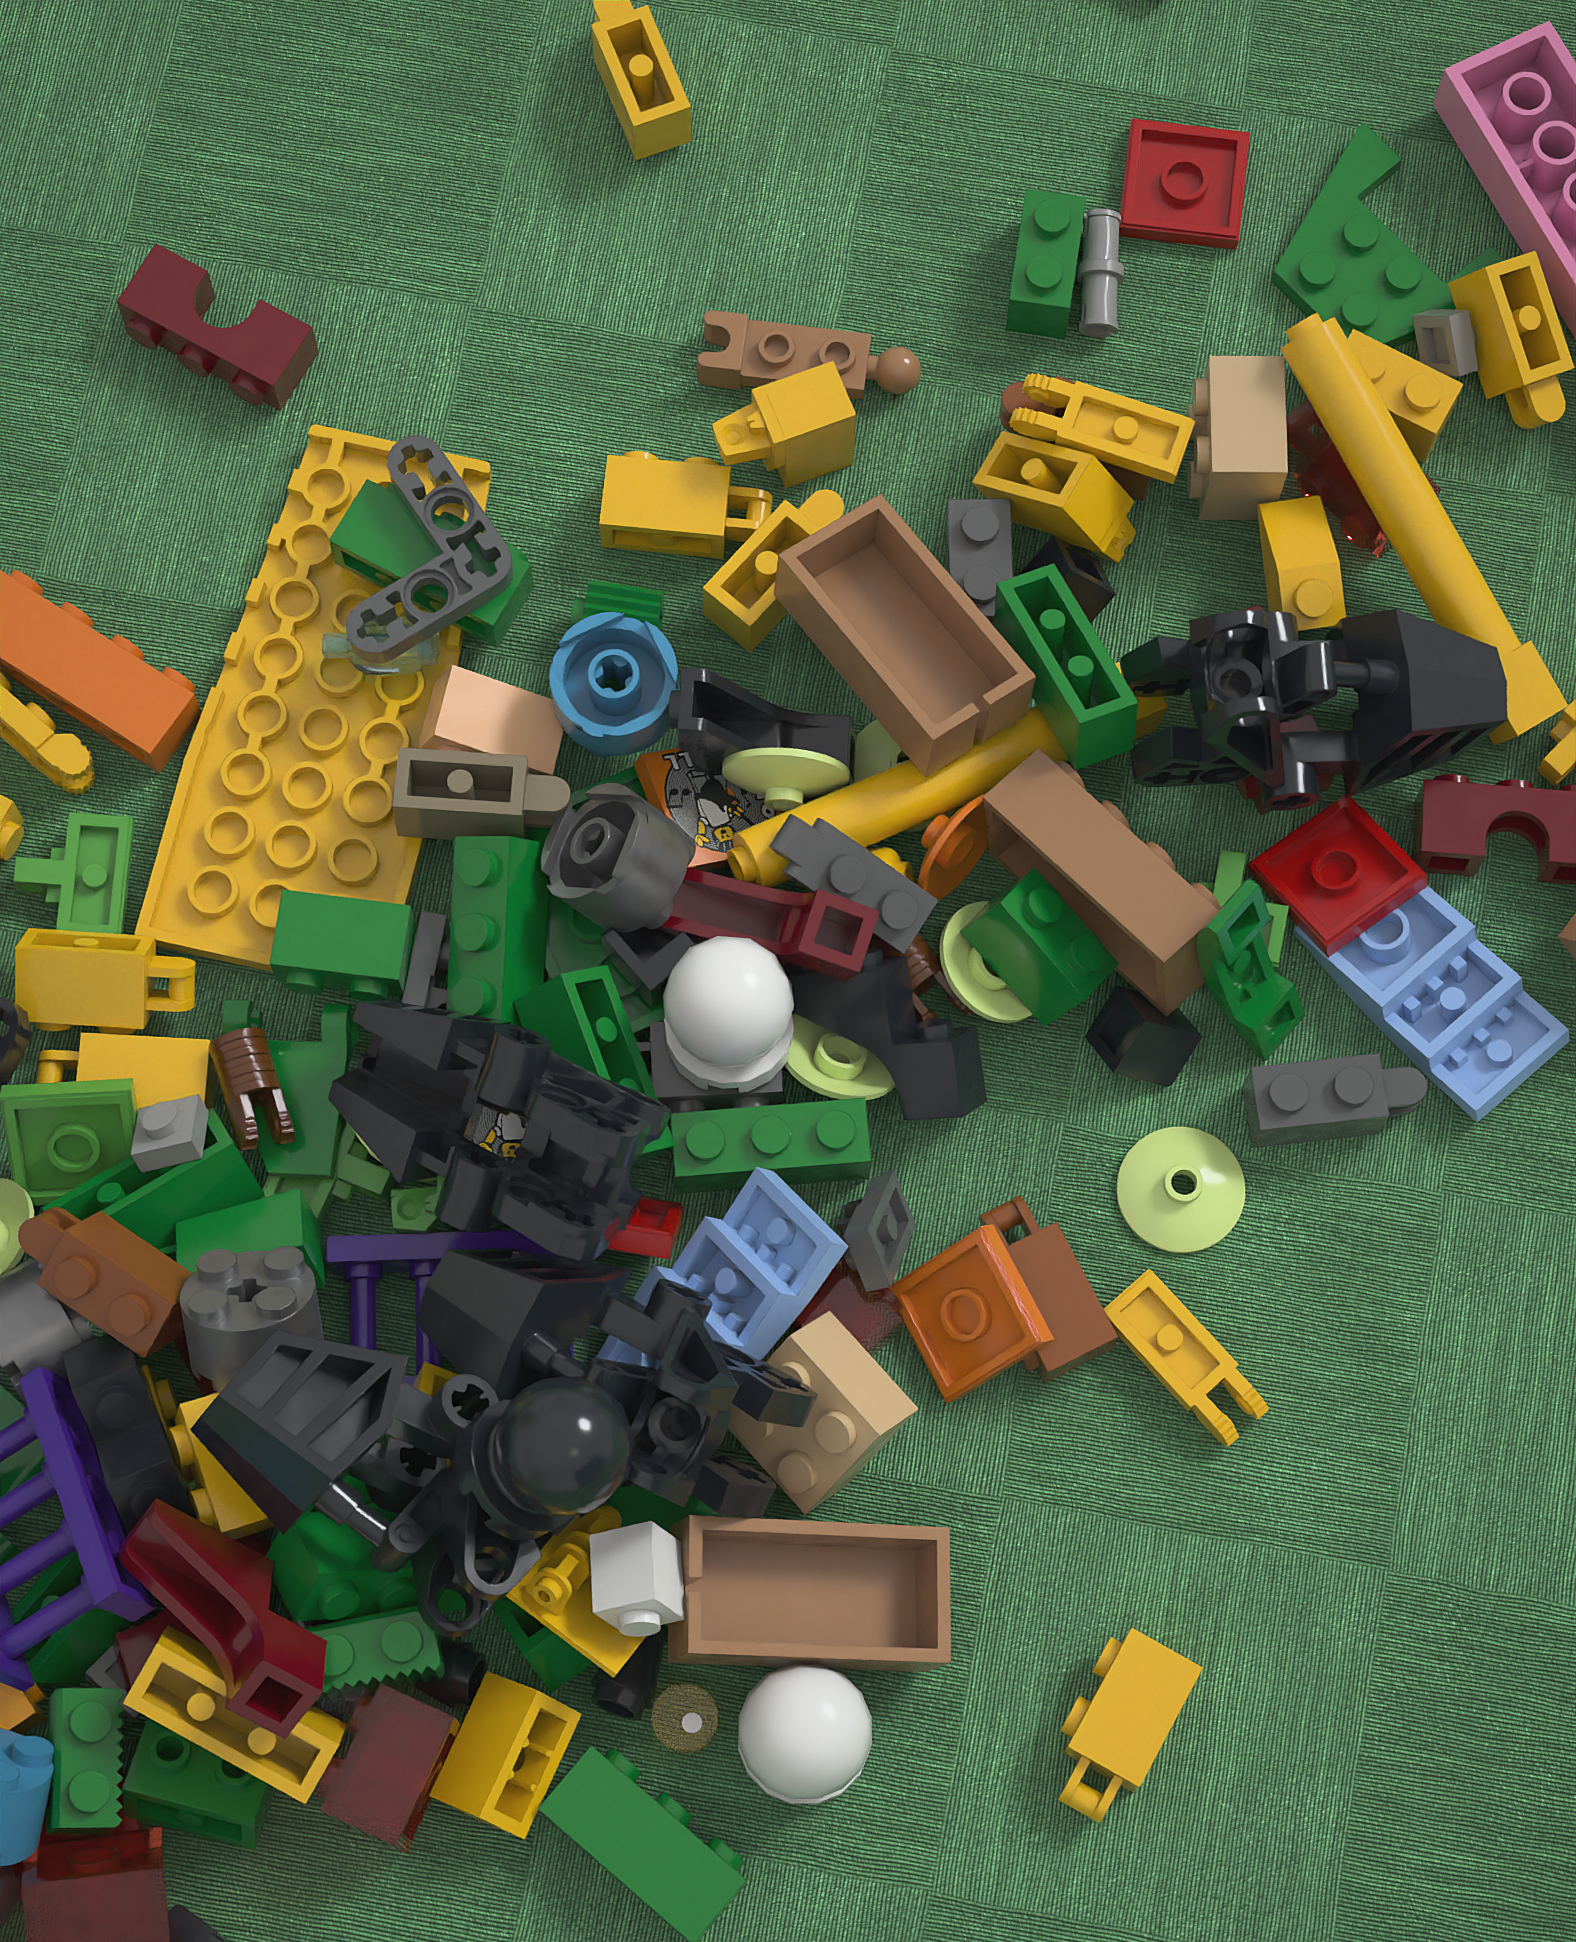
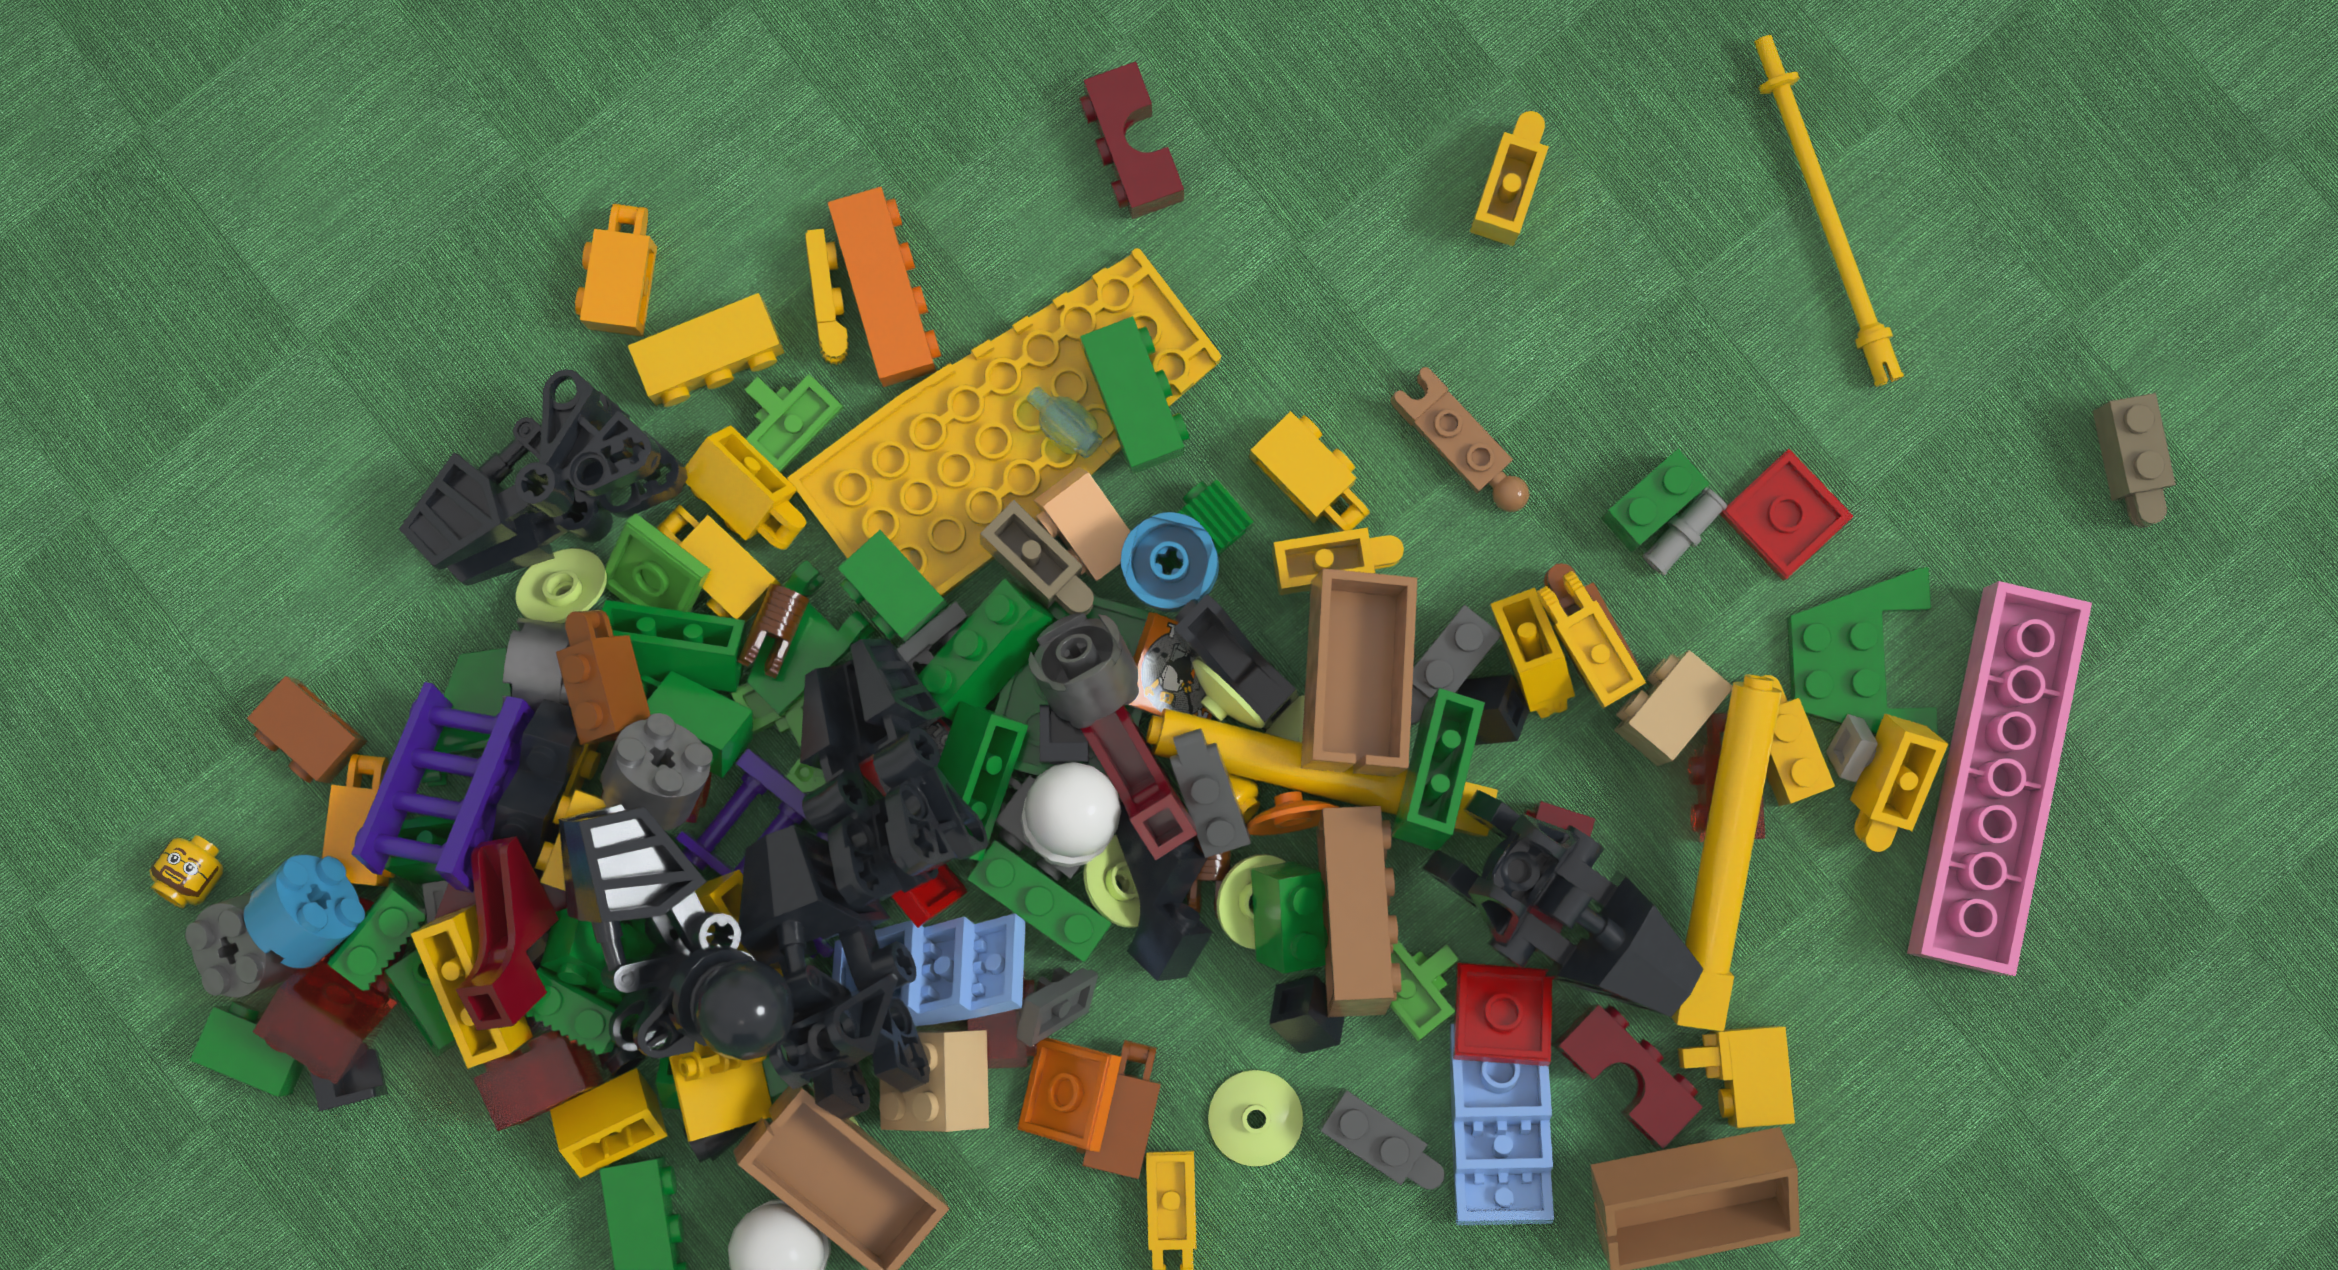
camera: 40 degrees right, 10 degrees up
light grey plate [131,1094,209,1172] -> none
dark grey beam [346,435,513,664] -> none
white brick [590,1521,685,1637] -> none
clear yellow tile [651,1684,718,1753] -> none
yellow hinge [712,361,856,488] -> none
green slope [1196,879,1305,1061] -> none
yellow slope [1256,495,1346,631] -> none

